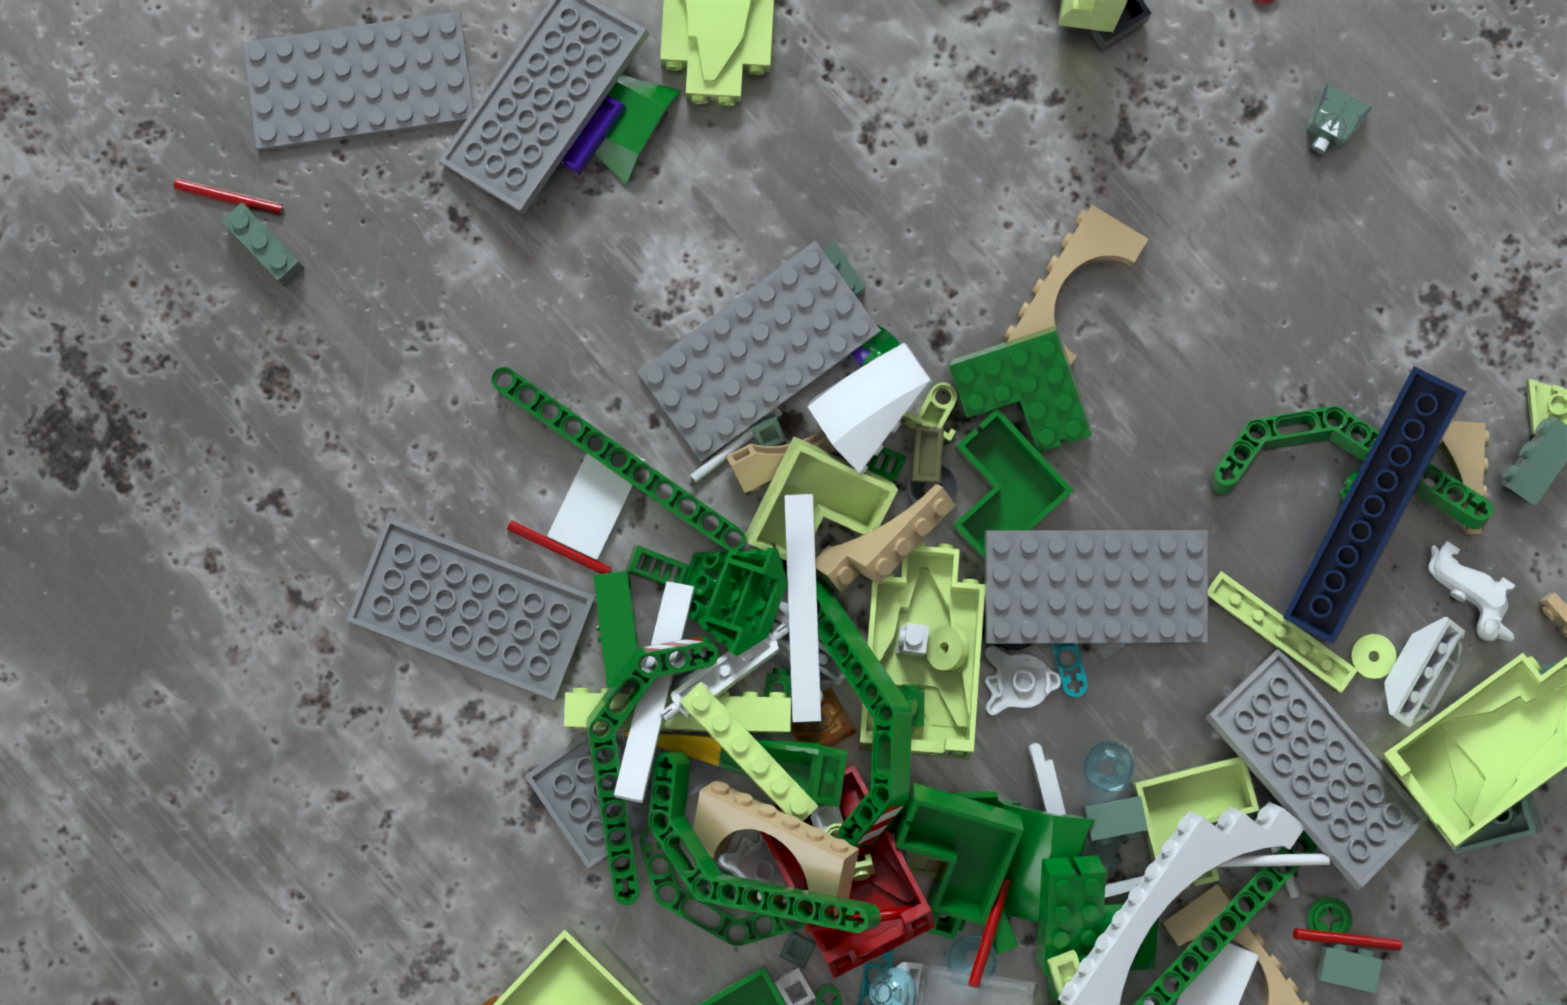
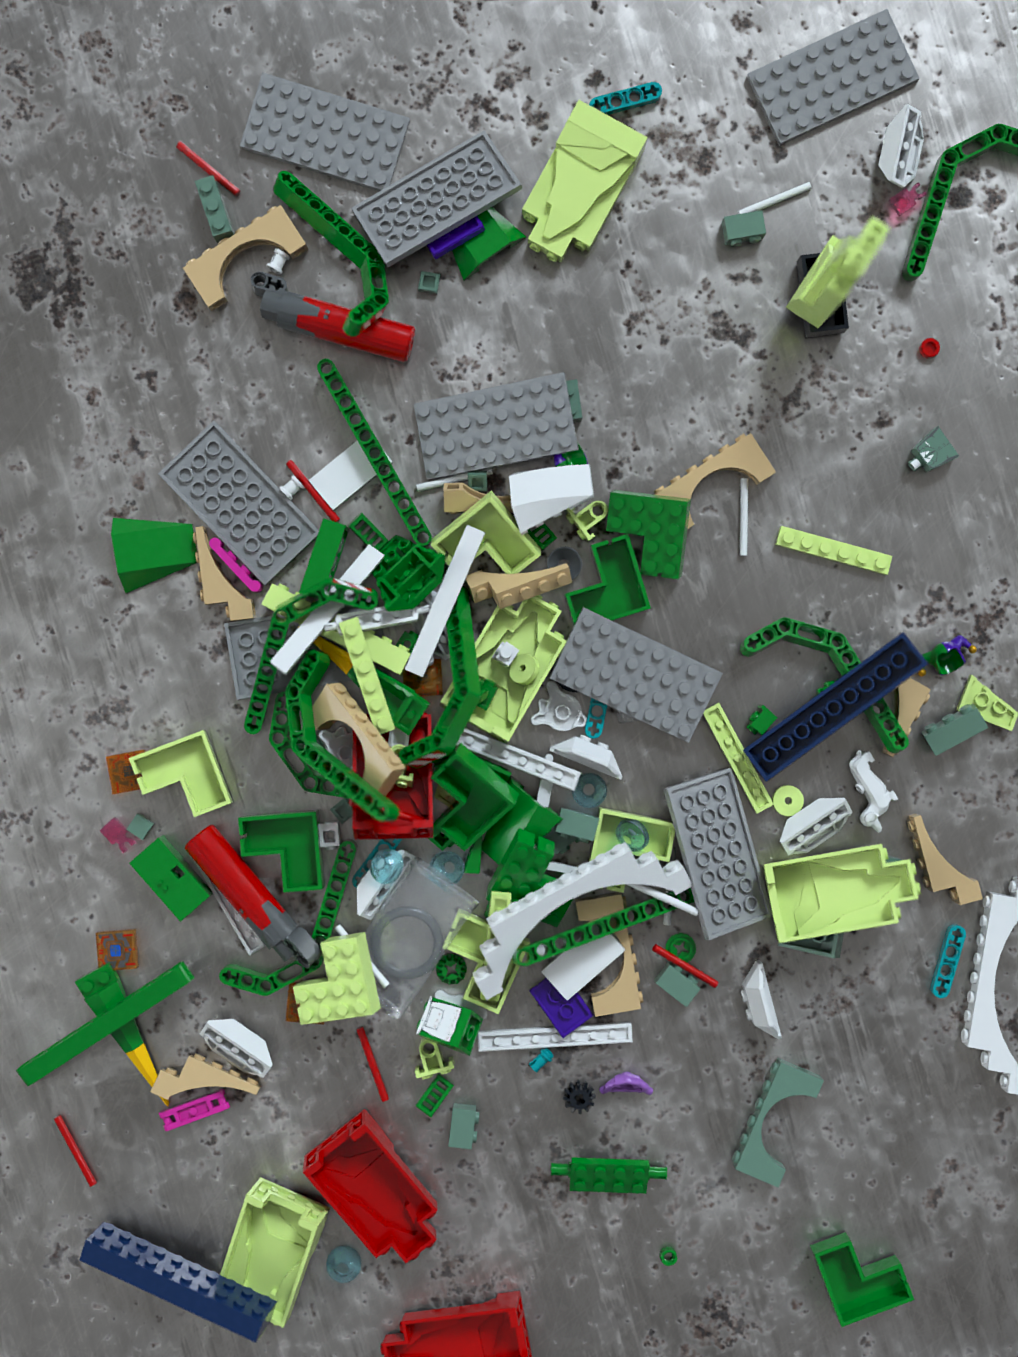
camera: 30 degrees right, 5 degrees up
olive tile [912,425,944,483] -> none
red bar [968,878,1011,989] -> none
none -> green wedge [111,518,197,594]
none -> tan arch [183,205,308,311]
none -> tan arch [193,526,256,622]
none -> dark pink plate [209,538,263,593]
none -> red piece [250,272,416,363]
none -> white bush [266,248,290,275]
none -> green beam [273,171,389,336]
none -> white bush [279,475,305,500]
none -> sand green tile [418,271,440,295]
none -> white tile [434,718,581,791]
none -> white wedge [549,734,622,780]
none -> clear light blue piece [616,818,649,852]
none -> white bar [739,478,748,556]
none -> white wedge [740,960,782,1039]
none -> green brick [746,704,778,735]
none -> yellowish green plate [775,526,893,575]
none -> green piece [918,635,977,677]

